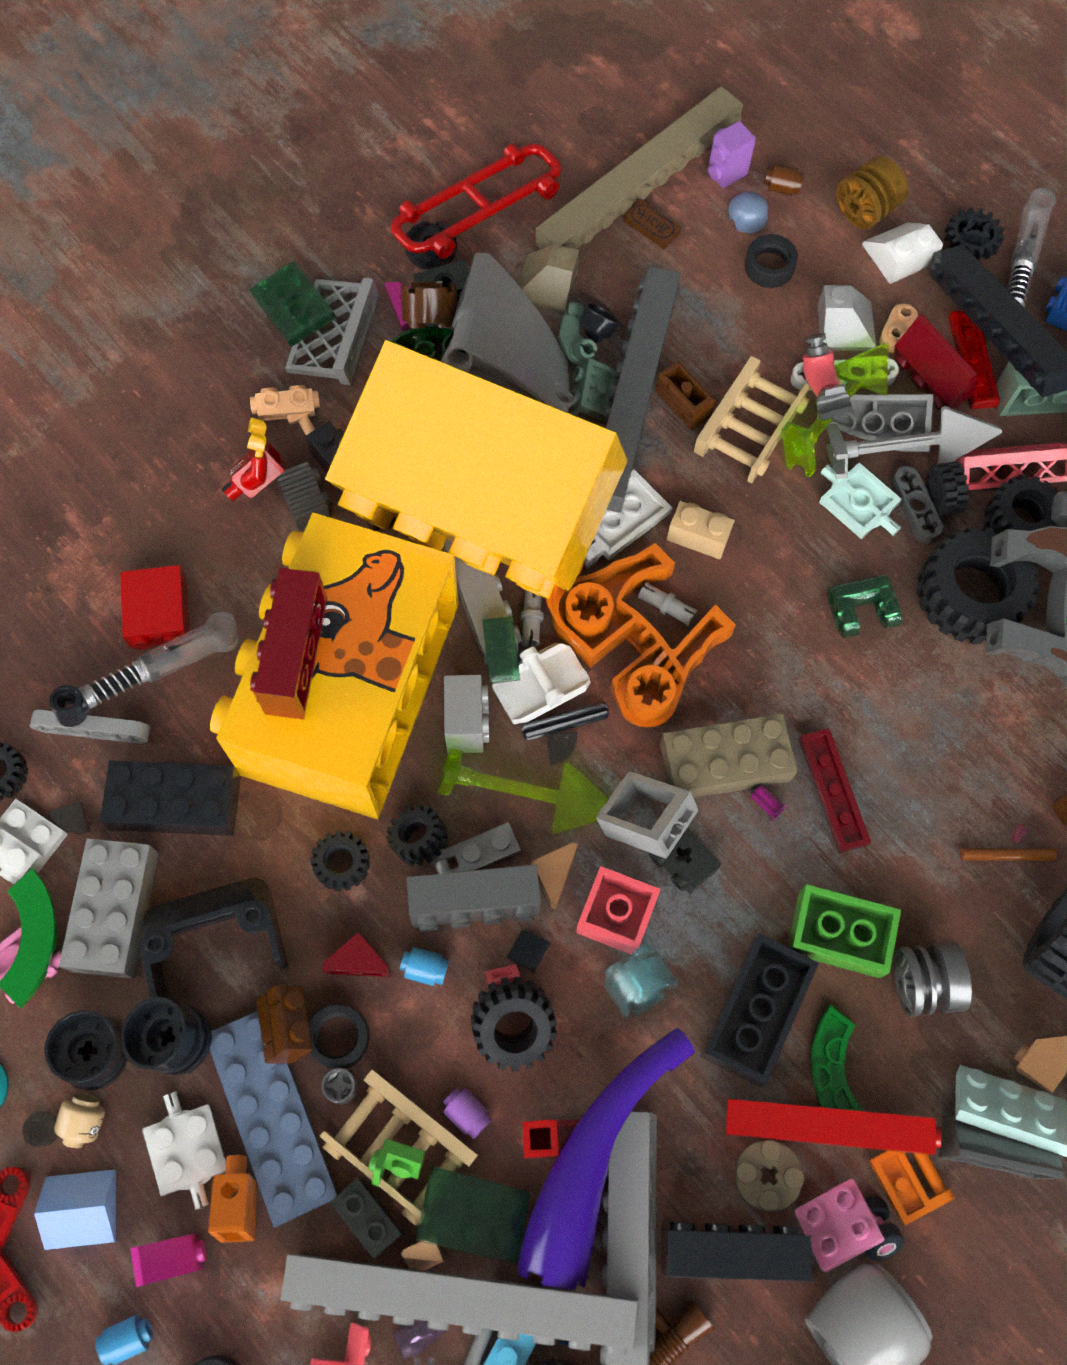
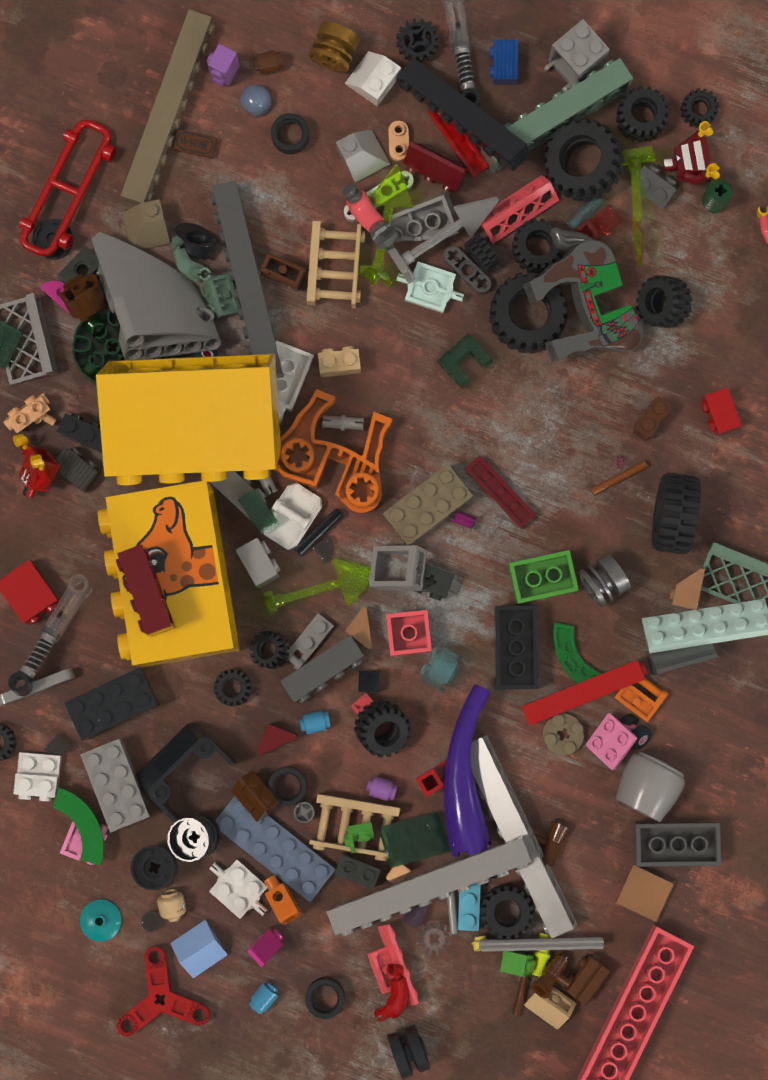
camera: 25 degrees left, 15 degrees up
black brick [662,1222,813,1282] -> none

